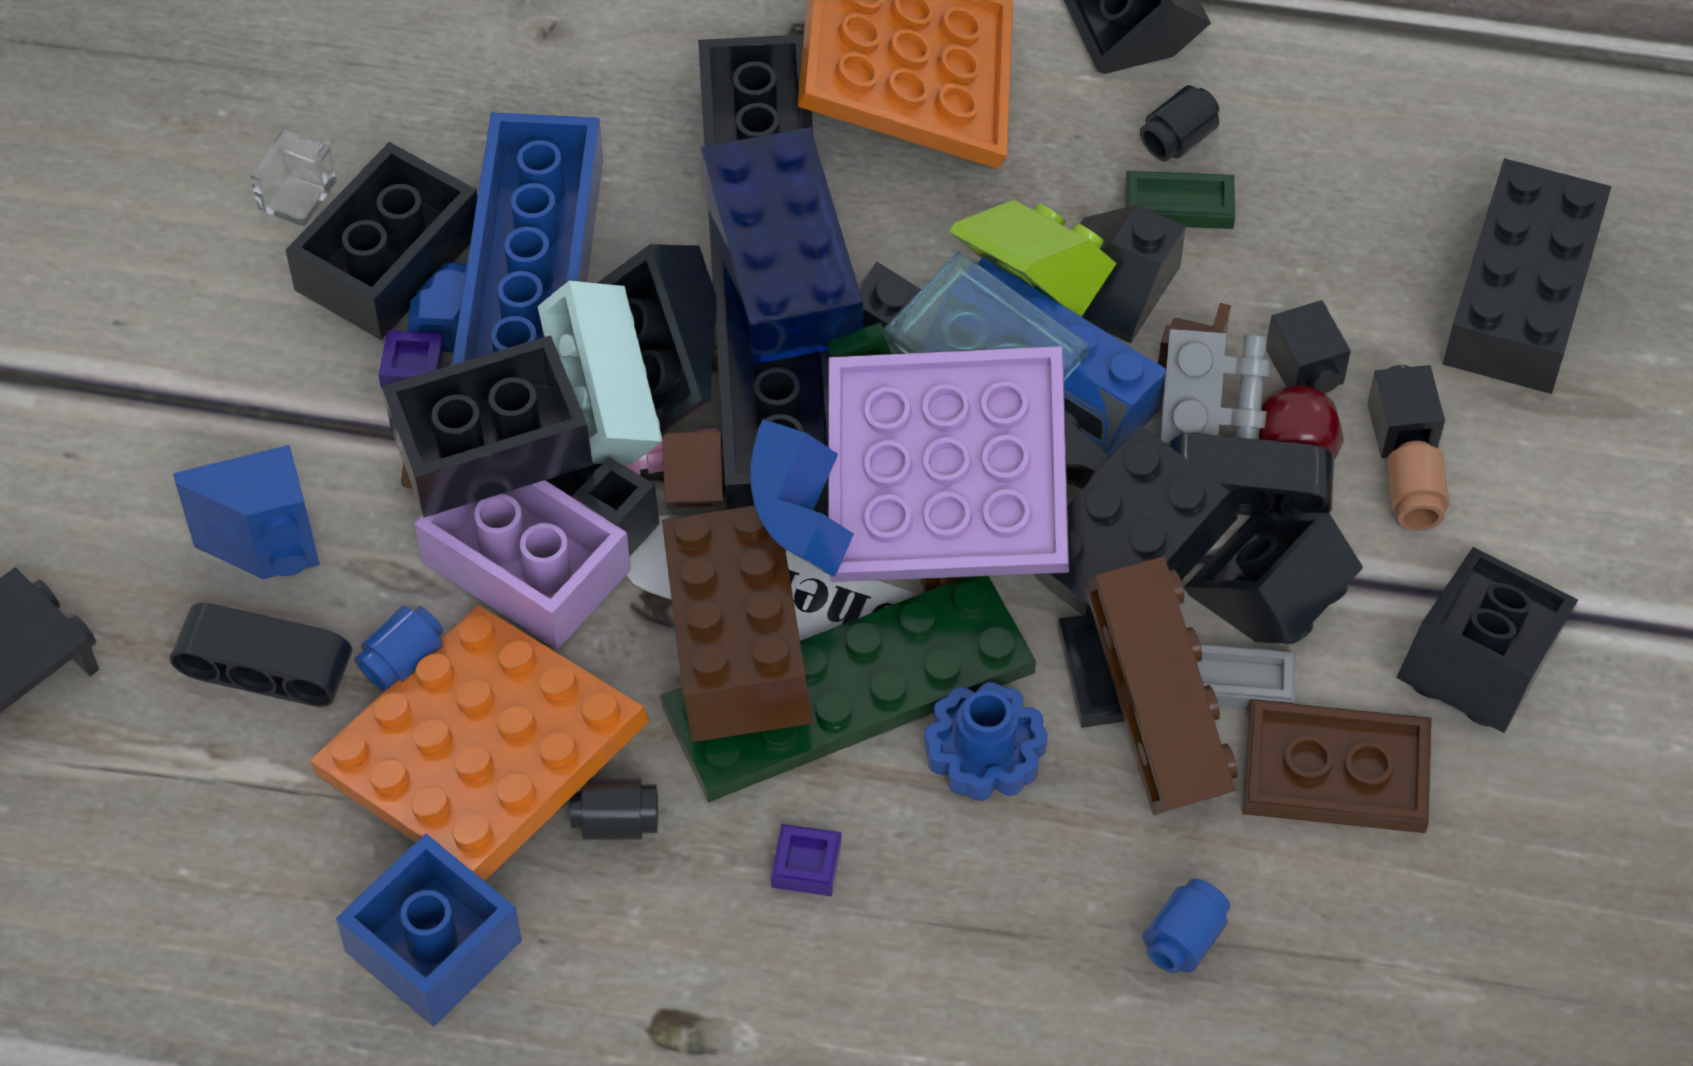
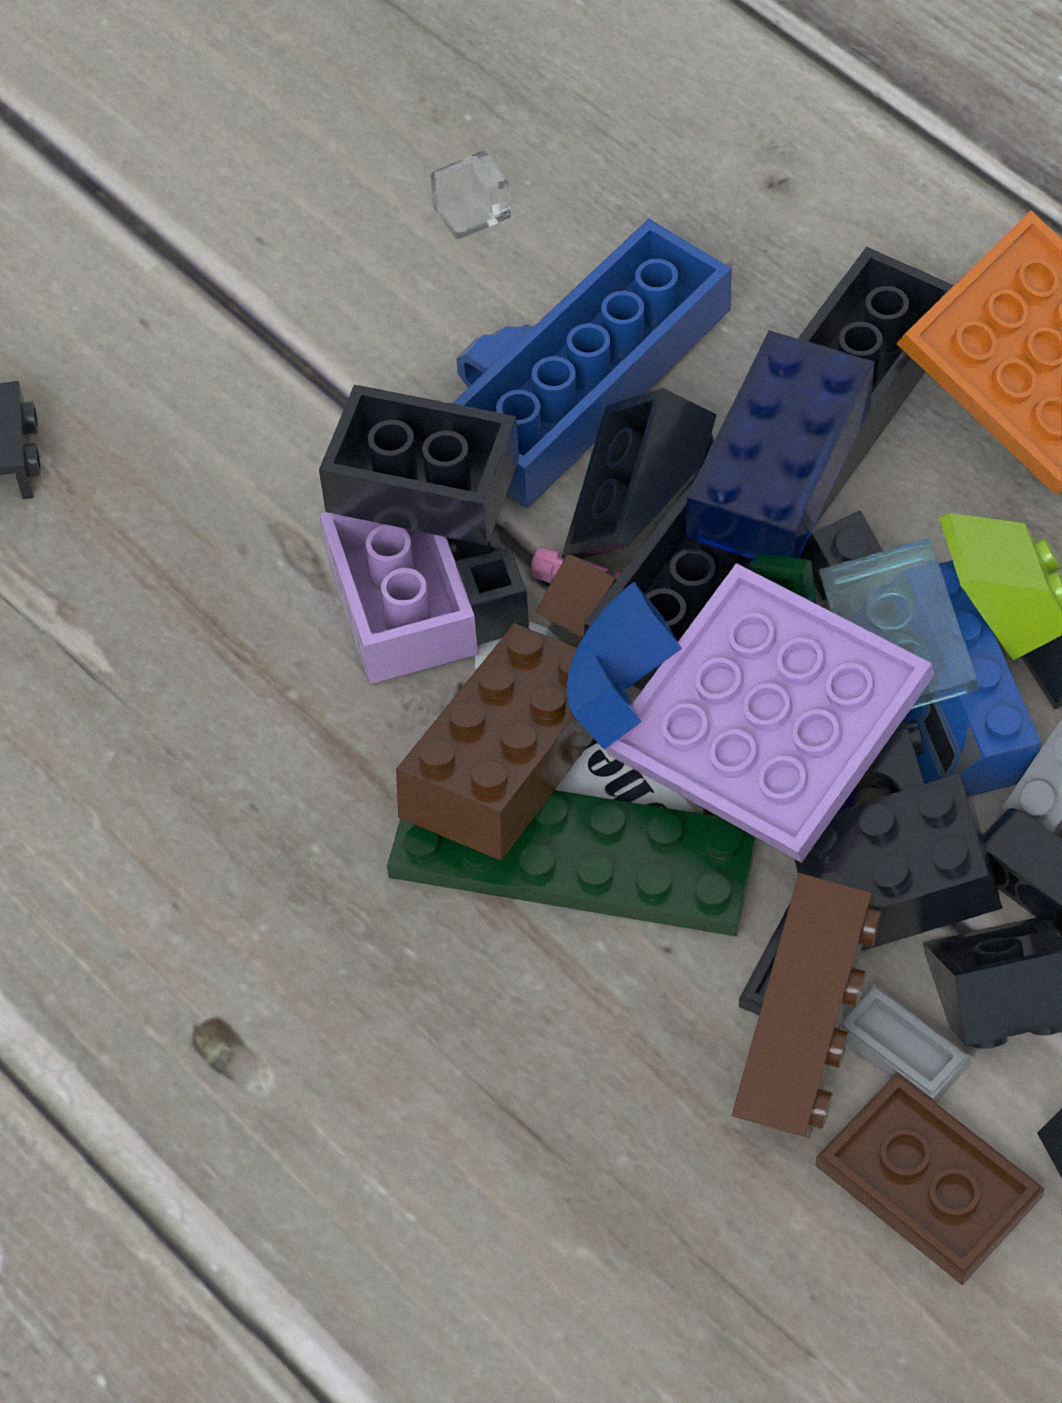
camera: 40 degrees right, 0 degrees up
black beam [170,603,353,707] -> none
blue slope [173,445,320,579] -> none
black brick [286,142,478,340] -> none
orange plate [309,605,649,881] -> none
blue brick [336,834,522,1027] -> none
blue brick [354,605,443,692] -> none
dark purple plate [378,330,445,389] -> none
light aqua brick [537,281,662,465] -> none
black brick [570,778,658,840] -> none
dark purple tile [771,824,842,896] -> none
blue plant [924,682,1048,801] -> none
blue brick [1143,879,1230,973] -> none

